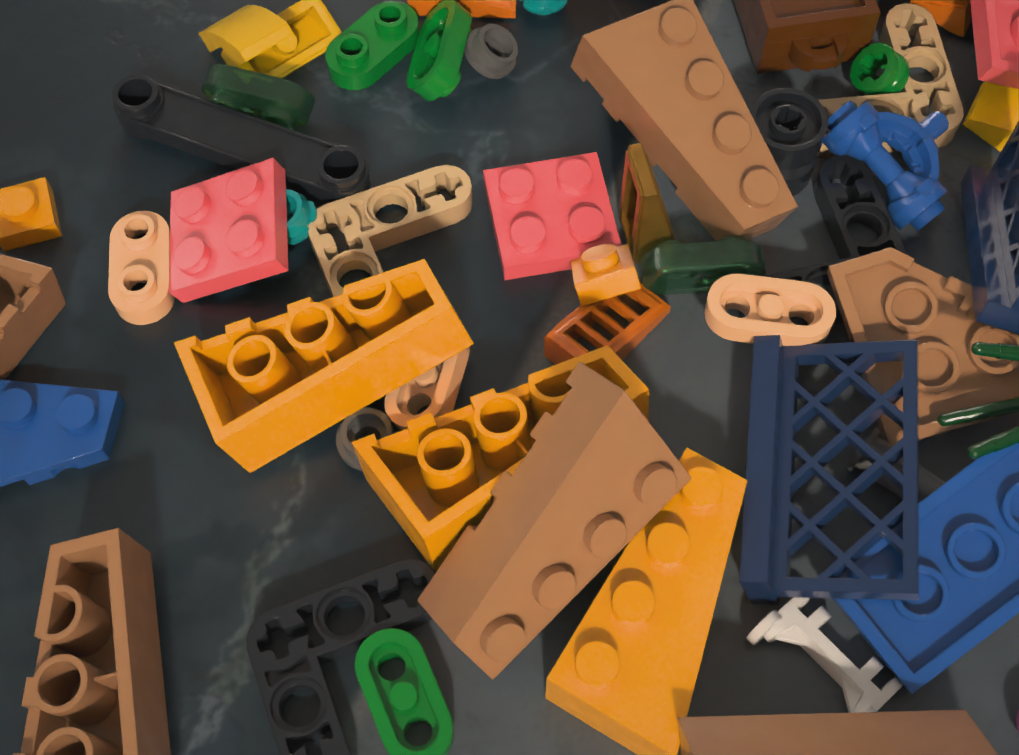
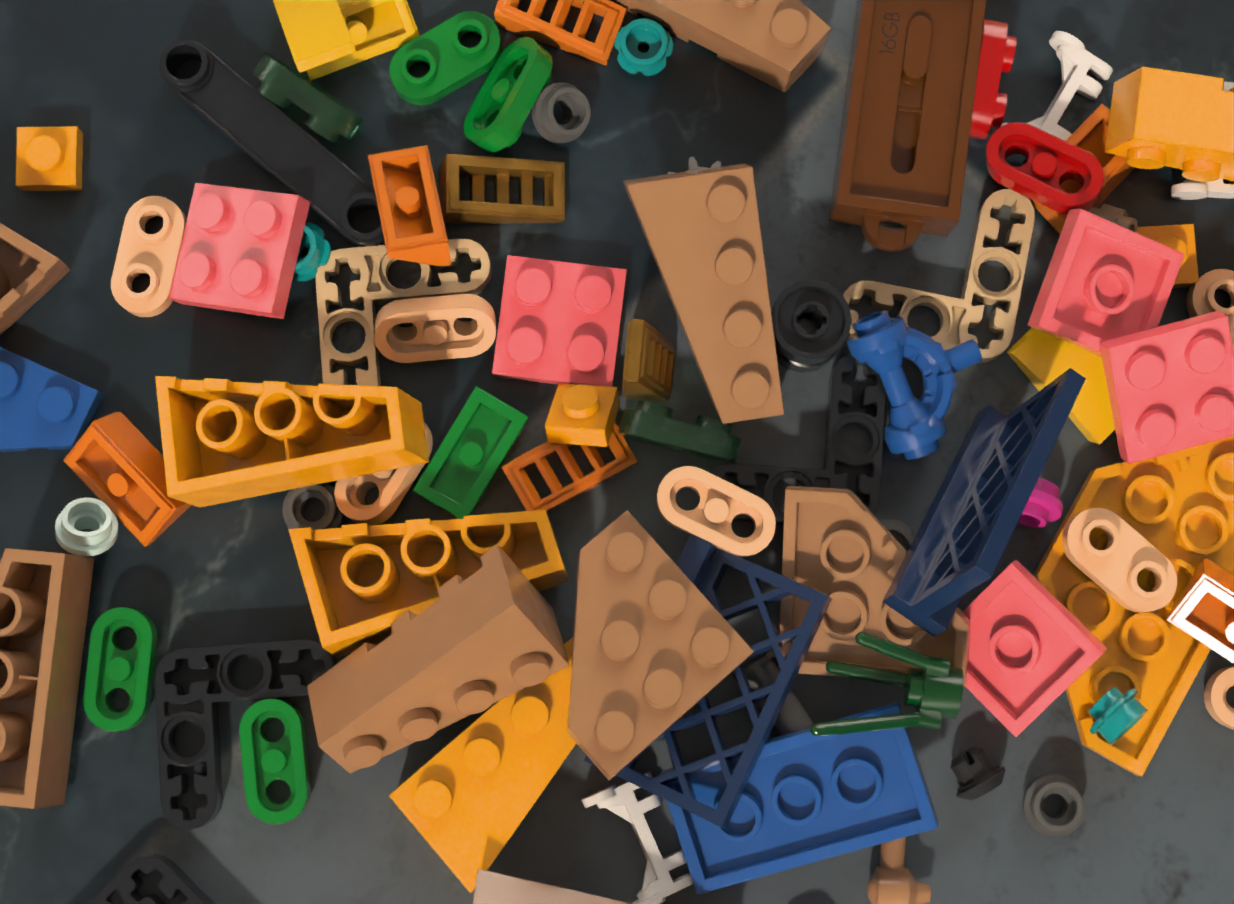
camera: 15 degrees right, 20 degrees up
green bush [850,42,910,95] -> none
none -> light aqua plate [55,497,118,556]
none -> orange slope [63,412,192,547]
none -> green plate [83,607,158,732]
none -> orange slope [368,145,451,266]
none -> light nougat plate [374,294,496,363]
none -> green plate [413,386,529,519]
none -> pearl gold slope [439,154,565,224]
none -> medium nougat plate [567,510,754,780]

